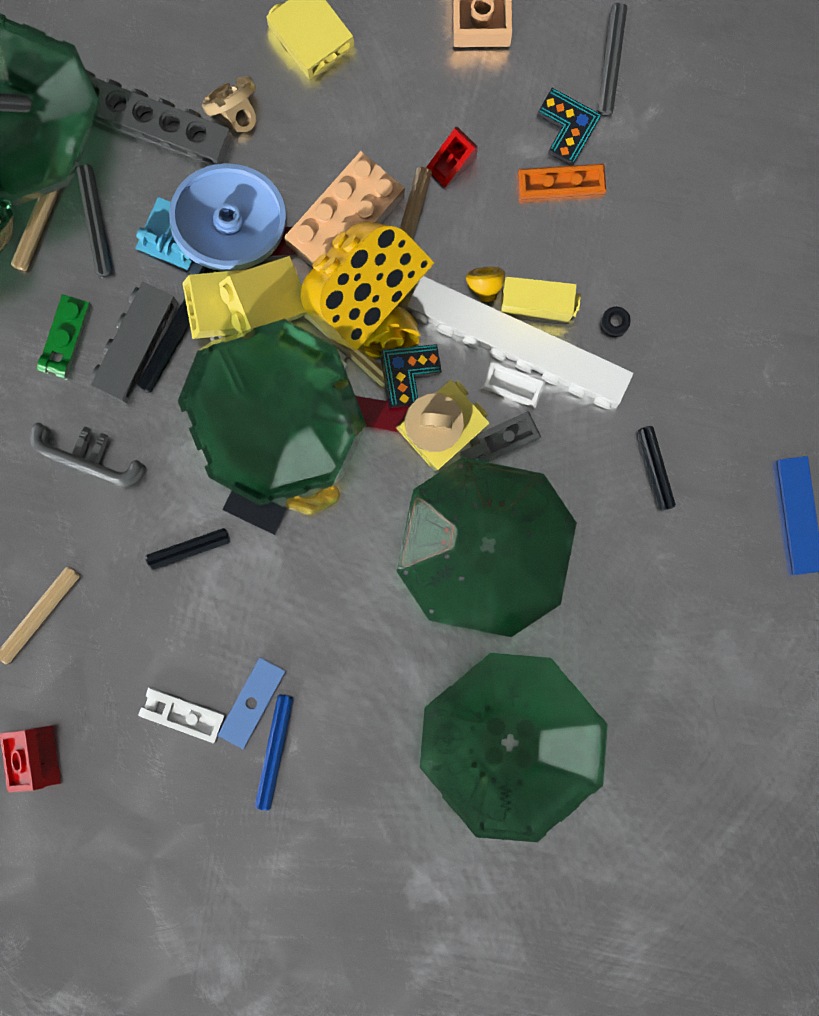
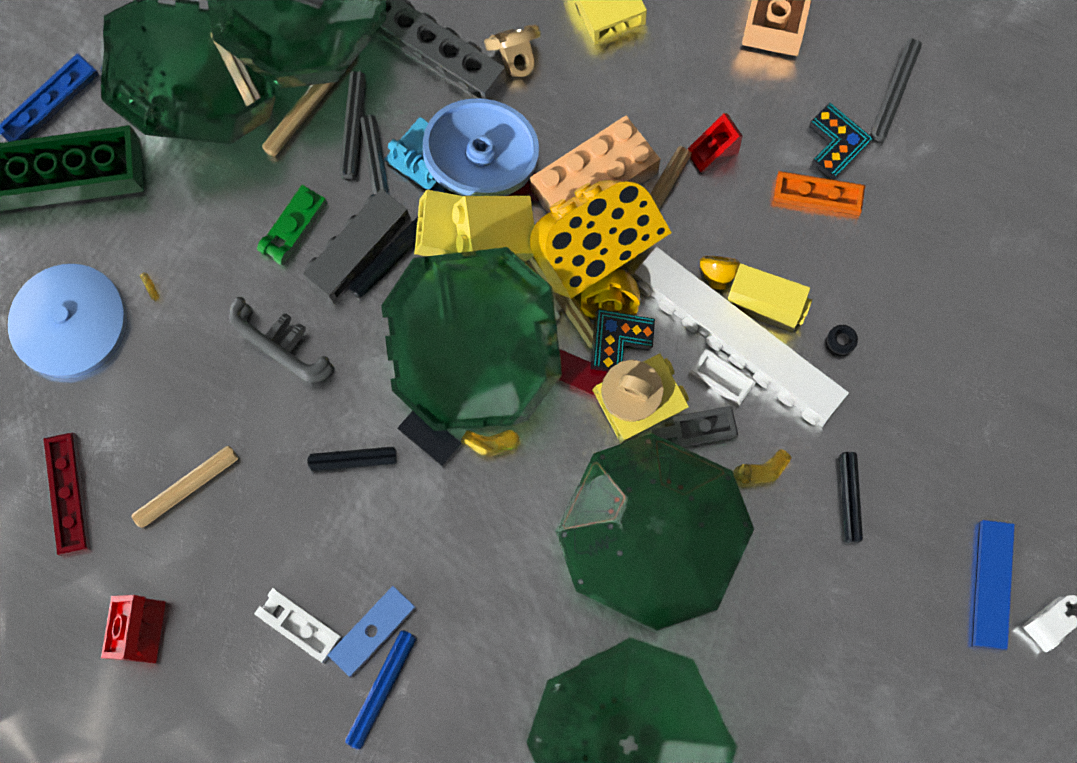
camera: 20 degrees right, 10 degrees down
none -> dark grey axle [360,115,389,194]
none -> clear yellow arm [734,449,792,484]

